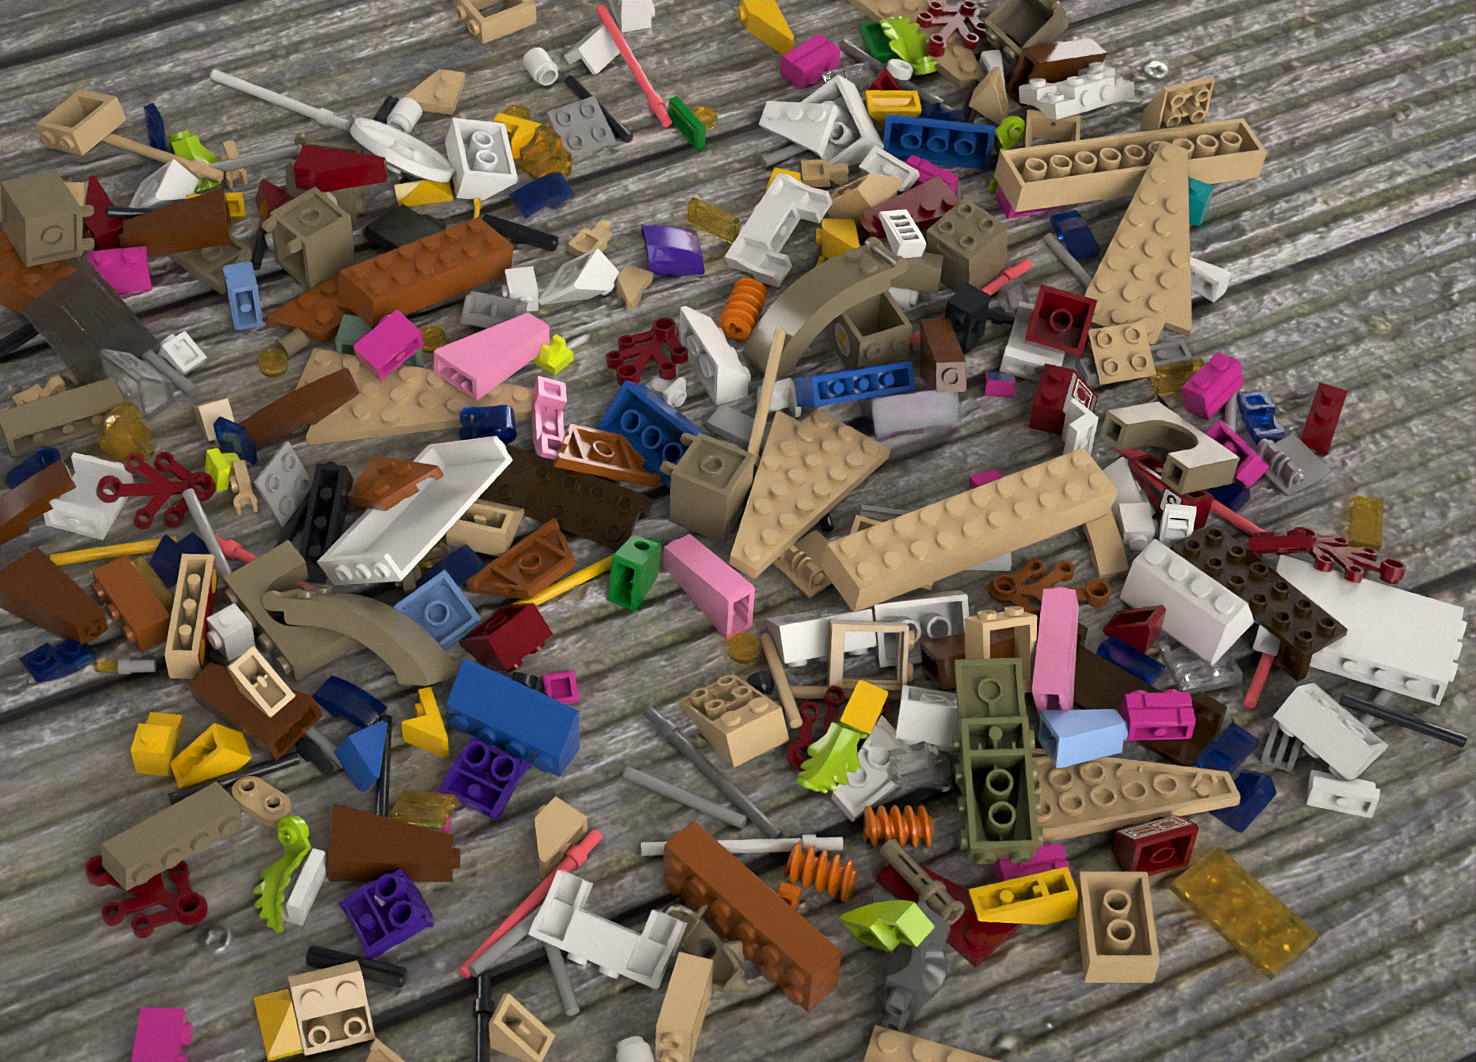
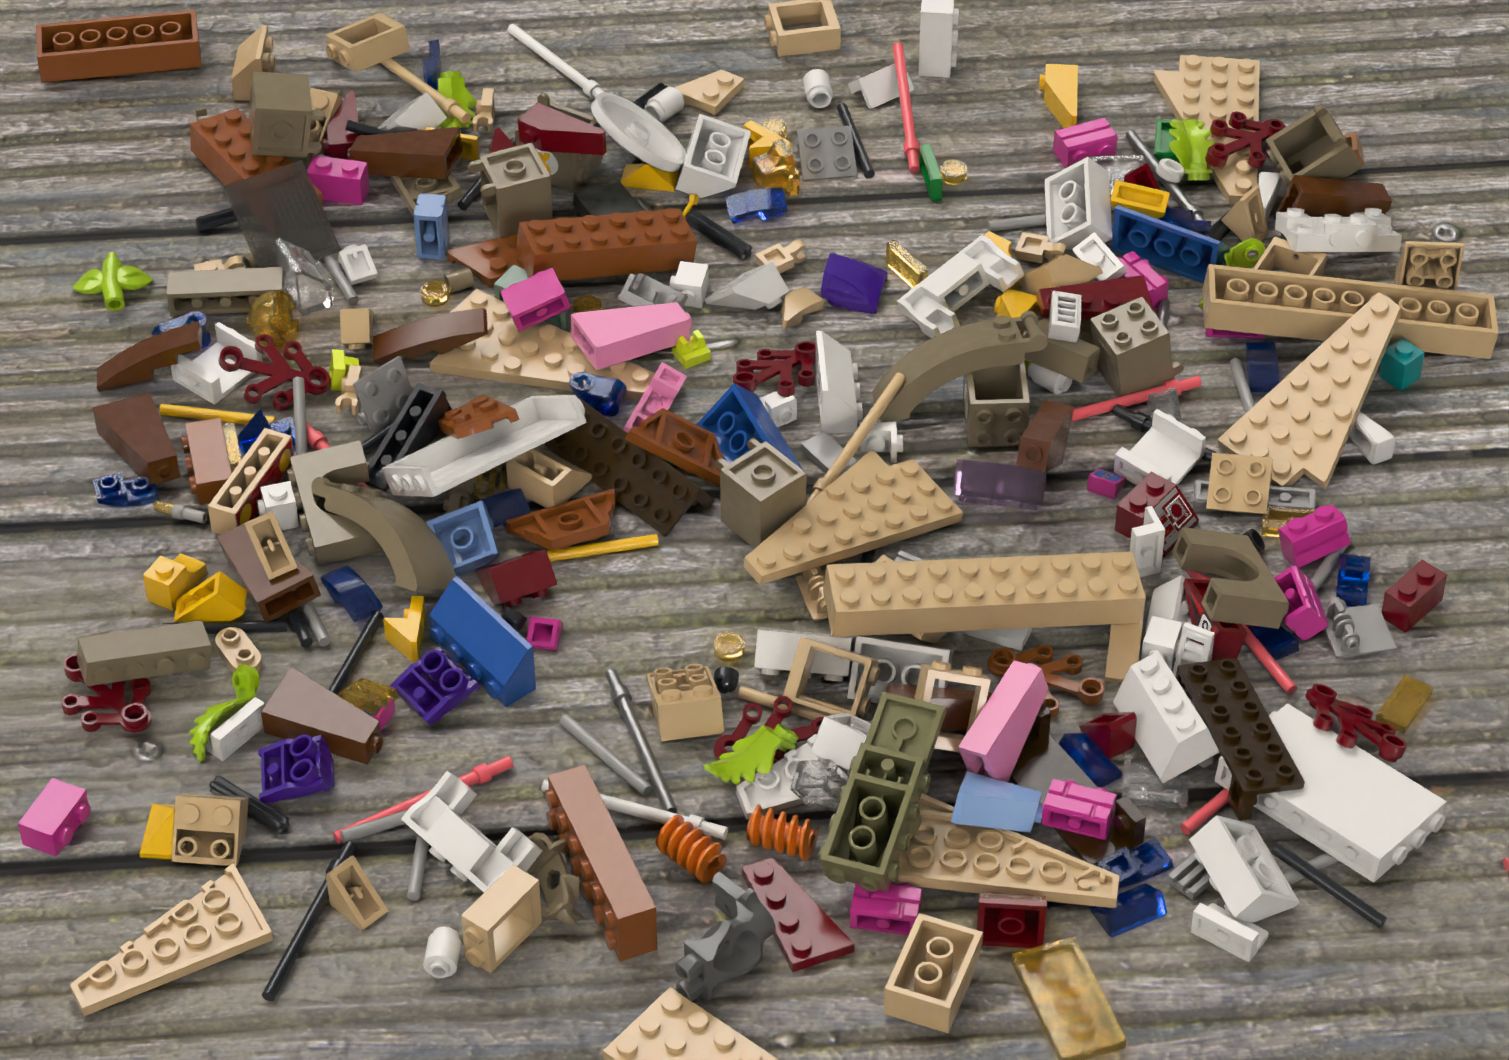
camera: 25 degrees right, 5 degrees down
light grey bar [208,144,302,172] -> none
clear blue slope [213,416,258,465] -> none
blue slope [333,721,388,792] -> none
tan slope [534,796,587,879] -> none
green torso [608,535,662,612] -> none
bright pink slope [663,534,755,640] -> none
orange piece [718,278,768,341] -> none
white wing [759,101,839,157] -> none
tan bar [760,633,803,728] -> none
orange piece [776,882,802,911] -> none
blue brick [794,361,915,407] -> none
lime slope [839,900,935,952] -> none
yellow slope [840,680,888,734] -> none
dark tan pin [880,839,965,926] -> none
black brick [945,282,990,354] -> none
yellow slope [969,867,1078,925] -> none
dark red slope [1023,284,1098,359] -> none
dark red wing [1248,530,1314,558] -> none

